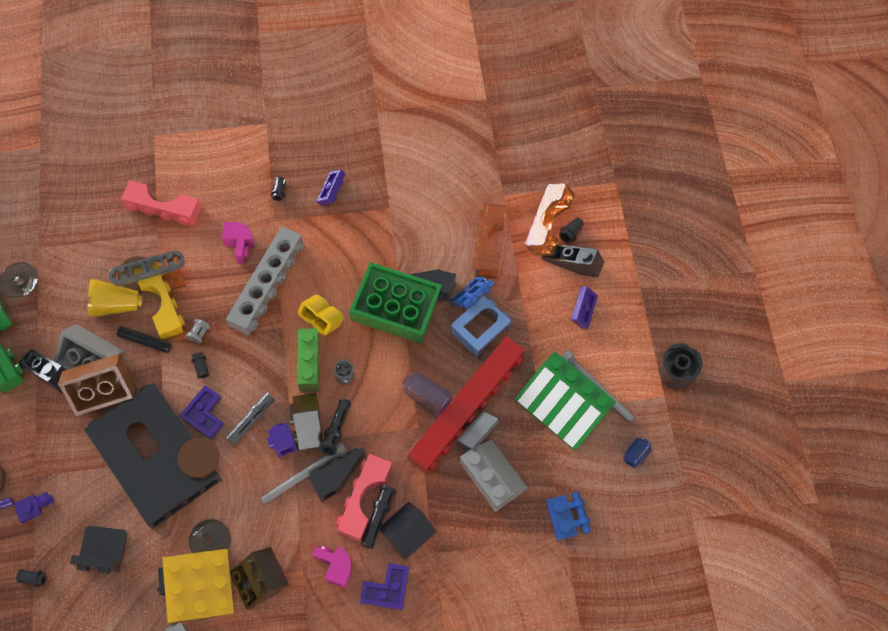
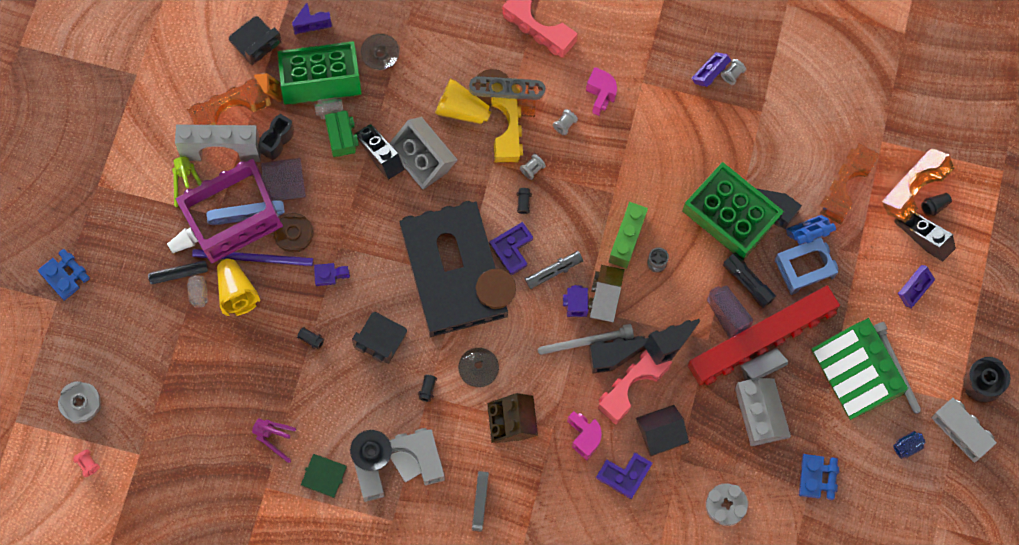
camera: 20 degrees right, 5 degrees up
dark orange brick [58,353,136,416] -> none
black axle [116,326,172,353] -> none
yellow plate [162,549,234,624] -> none
light grey brick [226,226,304,336] -> none
black pin [271,177,286,201] -> none
yellow brick [298,295,344,335] -> none
black pin [318,399,351,456] -> none
black pin [360,485,397,549] -> none
none -> light grey bush [553,109,578,135]
none -> black slope [644,319,700,365]
none -> light grey plate [705,483,748,526]
none -> light grey bush [721,59,746,85]
none -> black axle [723,252,776,308]
none -> light grey brick [931,398,997,463]

